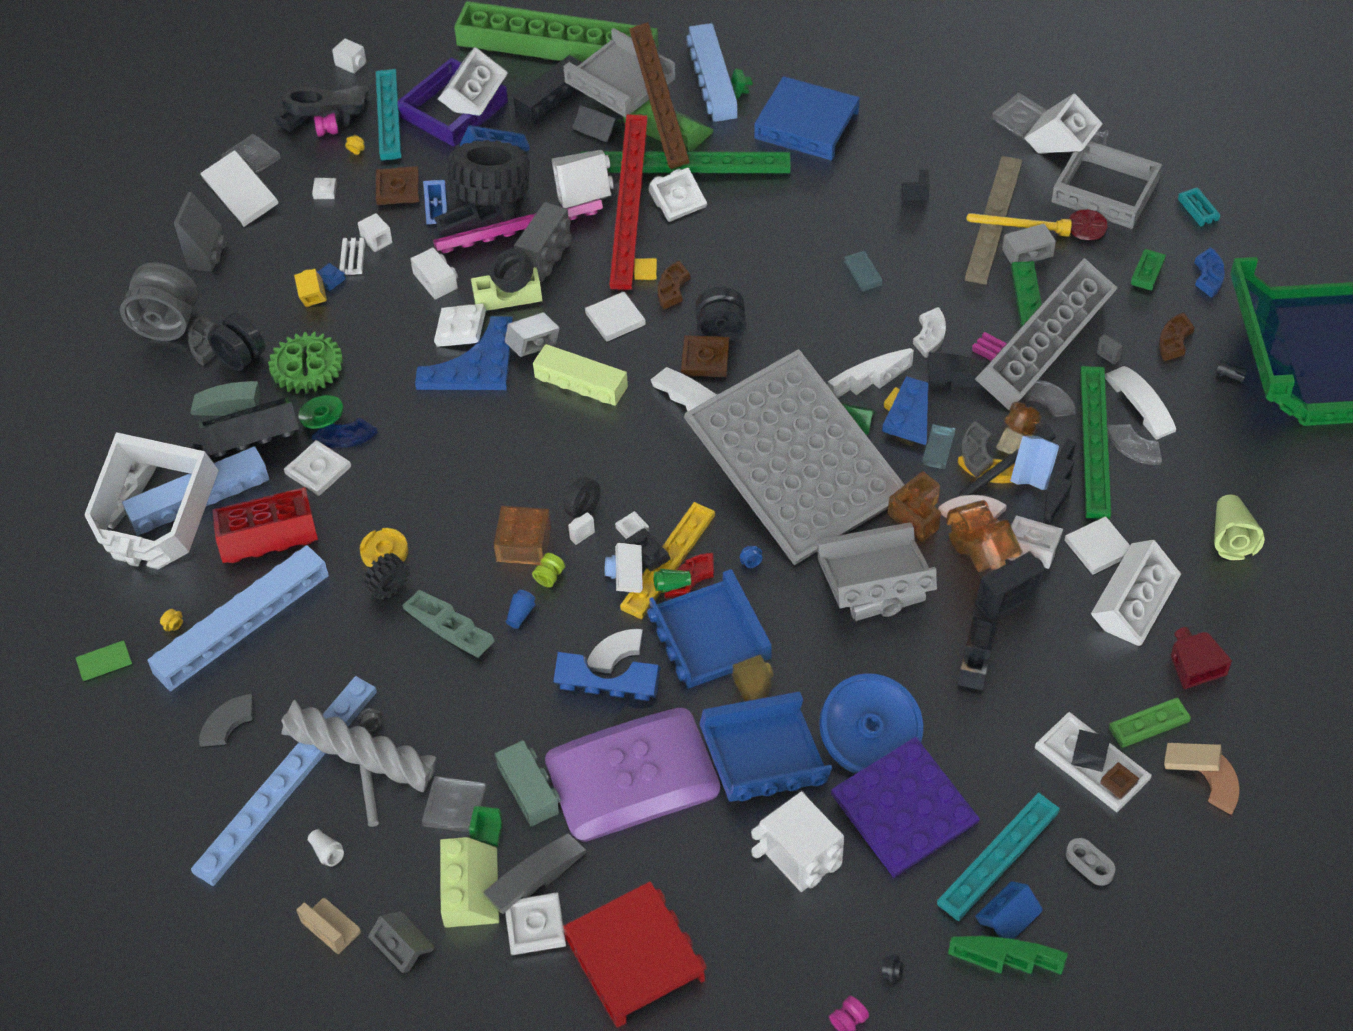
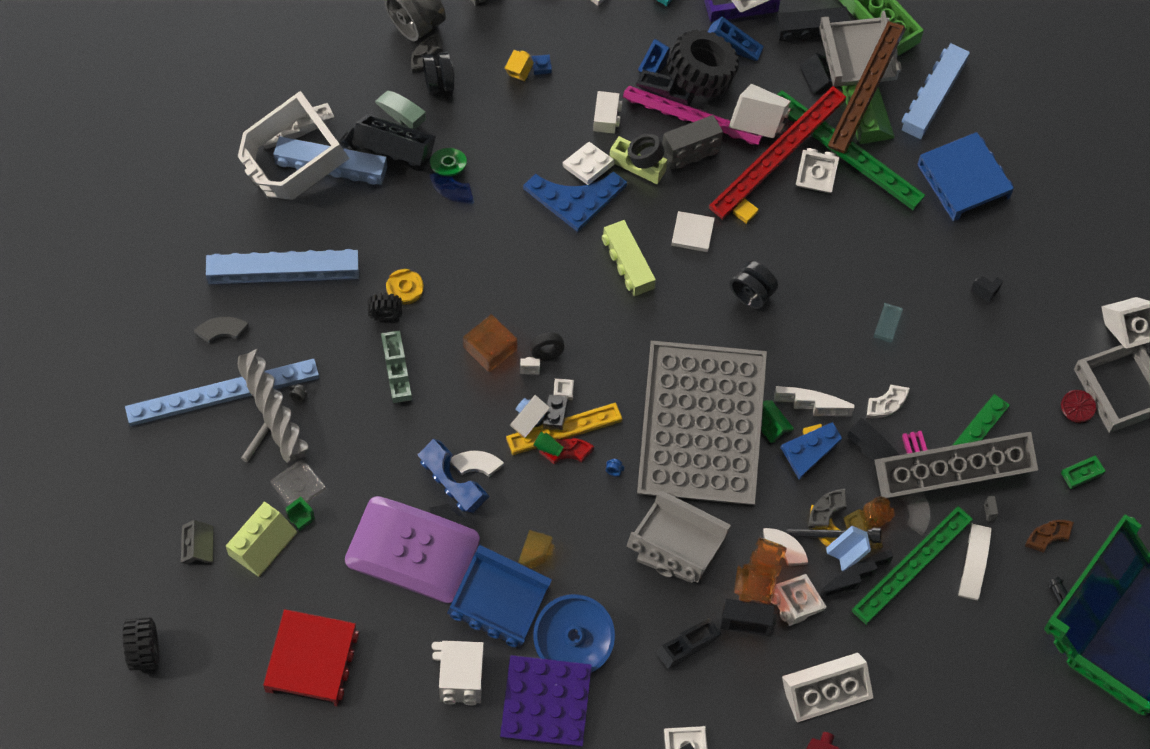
camera: 35 degrees right, 10 degrees up
bright green tile [75,640,132,681] -> none
yellow plate [160,608,183,632] -> none
red slope [212,487,318,563] -> none
bright green gear [268,332,343,394] -> none
white tile [284,440,351,496] -> none
tan panel [297,898,361,954] -> none
white cone [308,829,344,866] -> none
white tile [339,238,365,275] -> none
white brick [358,213,393,252] -> none
reddish brown plate [376,166,419,205] -> none
dark grey slope [483,833,586,914] -> none
sand green brick [495,741,561,827] -> none
light grey brick [505,312,560,357] -> none
white plate [505,893,566,955] -> none
blue cone [506,590,536,628] -> none
lime wheel [532,553,565,587] -> none
blue panel [647,569,772,689] -> none
white slope [651,367,716,411] -> none
reddish brown tile [657,260,691,310] -> none
reddish brown plate [681,335,729,377] -> none
green tile [730,69,753,99] -> none
clear orange brick [888,471,941,542] -> none
clear light blue tile [922,424,955,469] -> none
dark tan plate [965,156,1022,285] -> none
yellow piece [966,213,1071,237] -> none
clear tile [992,93,1047,138] -> none
light grey brick [1002,224,1056,265] -> none
white tile [1065,516,1130,575] -> none
clear tile [1107,424,1162,465] -> none
blue tile [1194,247,1225,298] -> none
yellowish green cone [1214,495,1265,560] -> none

